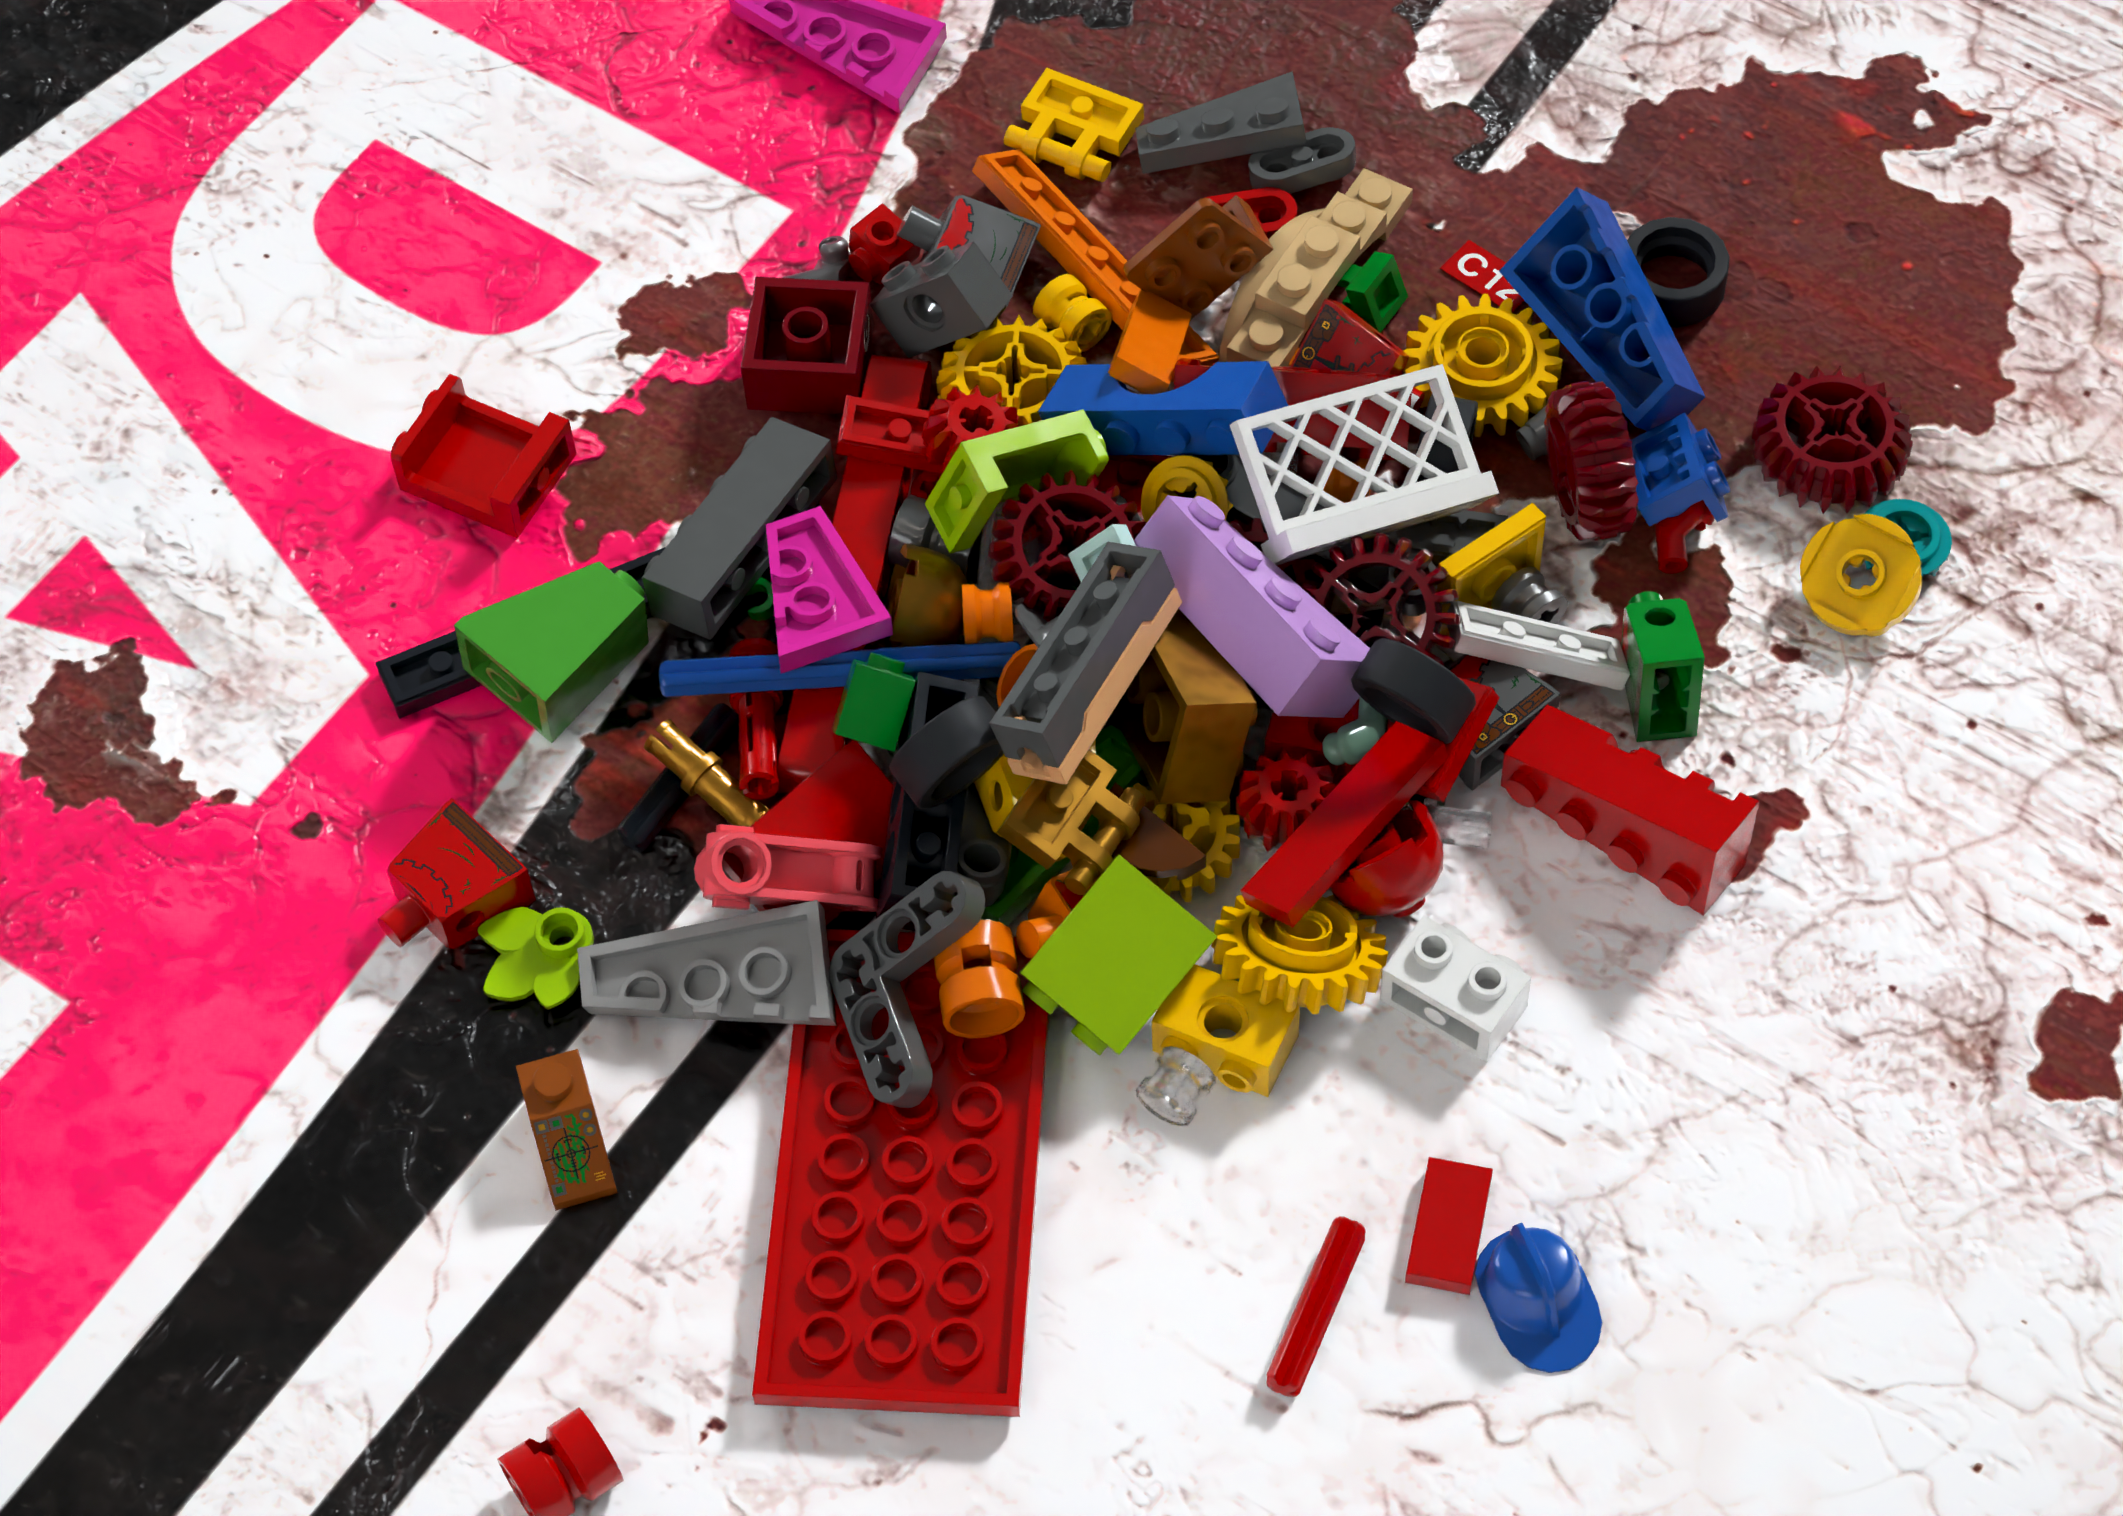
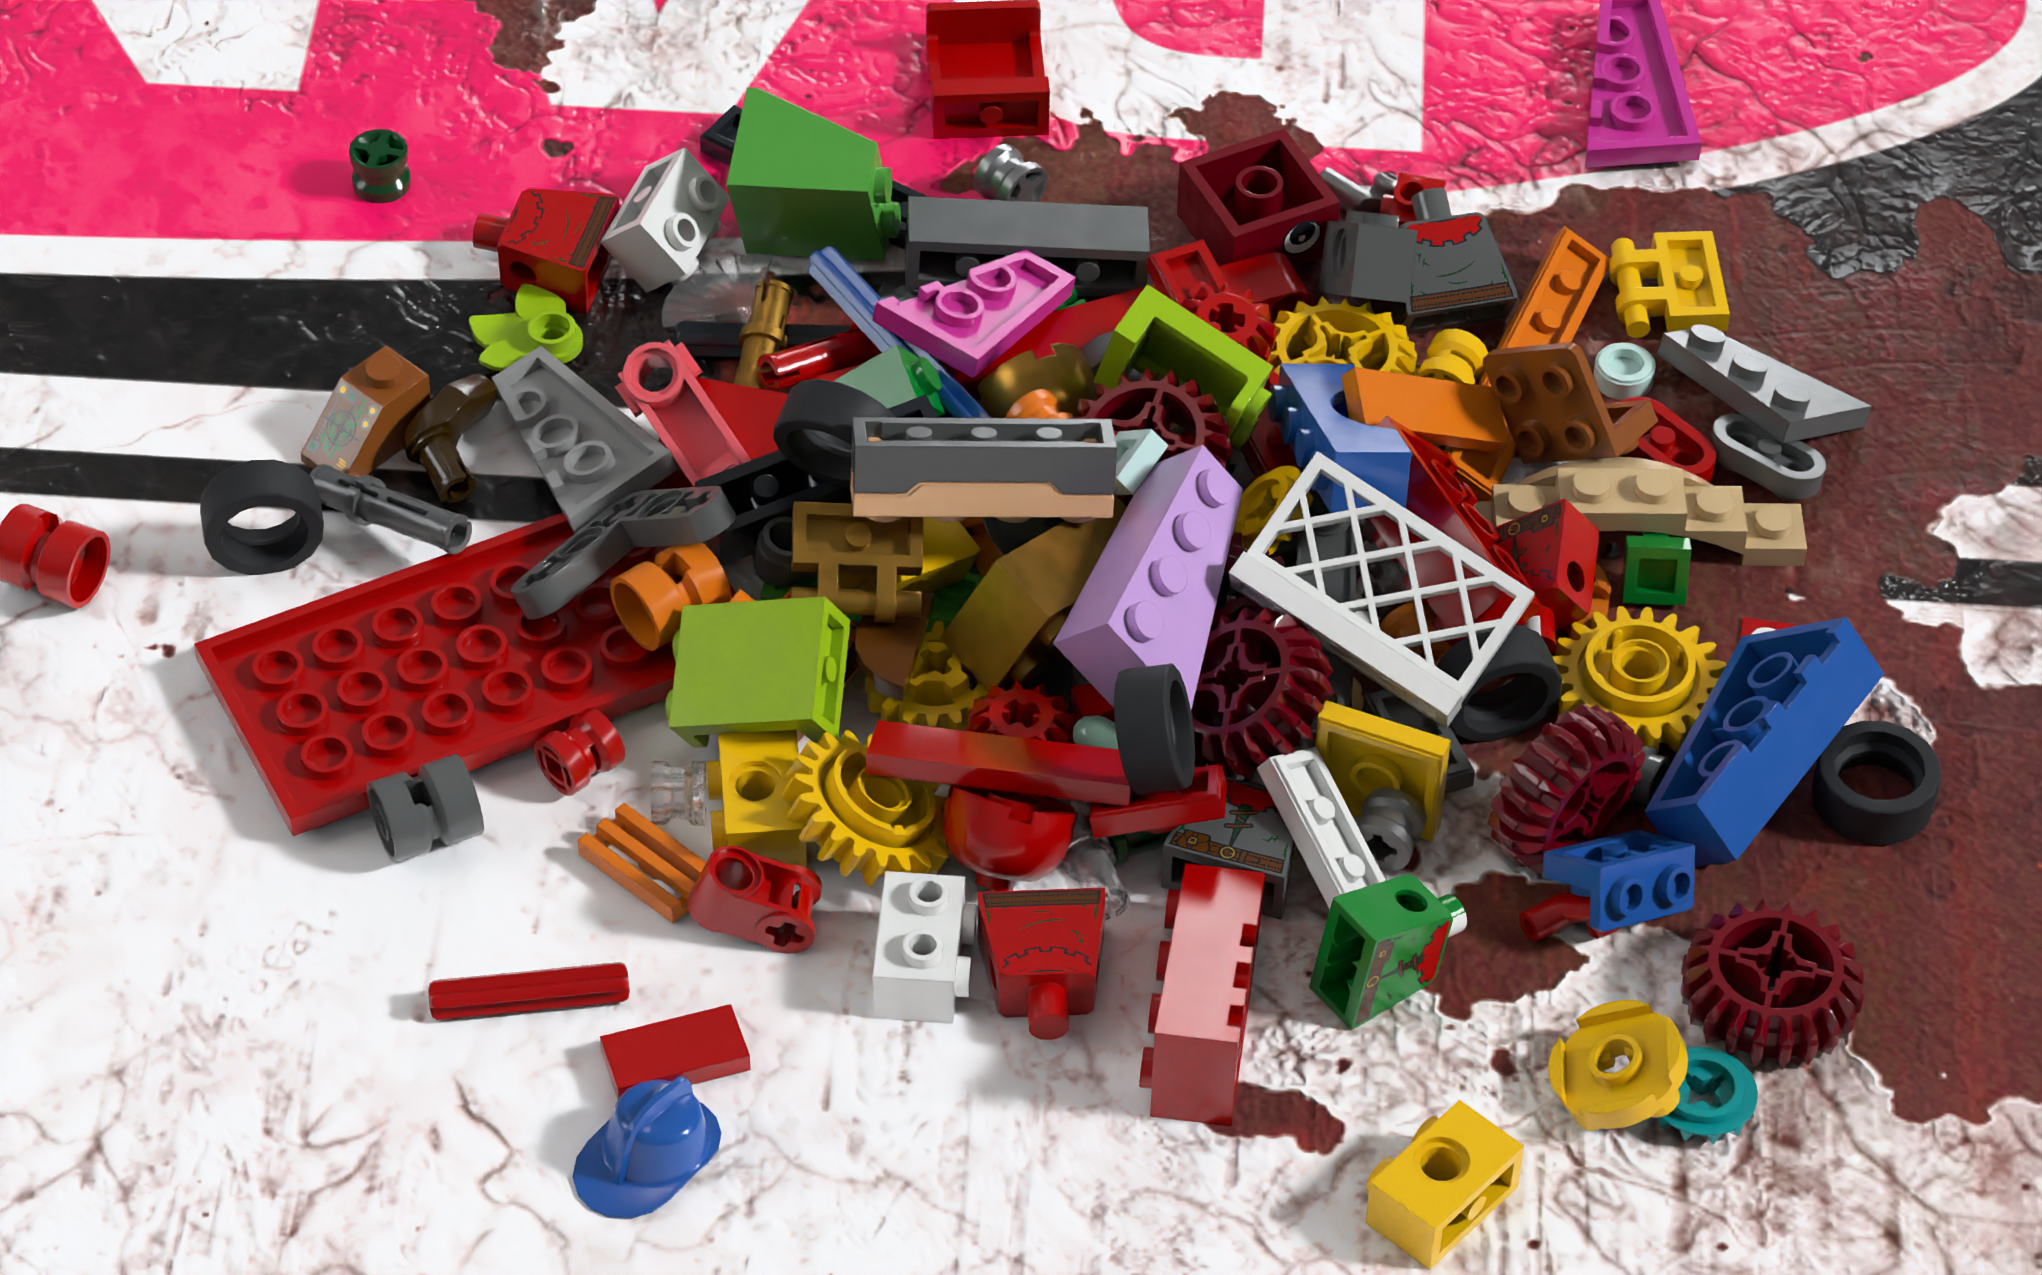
camera: 55 degrees right, 10 degrees down
none -> black tyre [200,459,324,575]
none -> dark grey pin [310,464,472,554]
none -> dark green wheel [349,129,411,203]
none -> dark grey wheel [366,754,484,863]
none -> dark brown arm [403,373,498,503]
none -> red wheel [534,707,626,796]
none -> orange tile [577,803,706,924]
none -> white brick [600,147,730,293]
none -> clear hand [662,253,773,327]
none -> red piece [687,845,823,954]
none -> flat silver wheel [973,144,1048,202]
none -> red torso [977,888,1106,1040]
none -> yellow brick [1365,1099,1524,1270]
none -> light aqua tile [1593,343,1656,400]

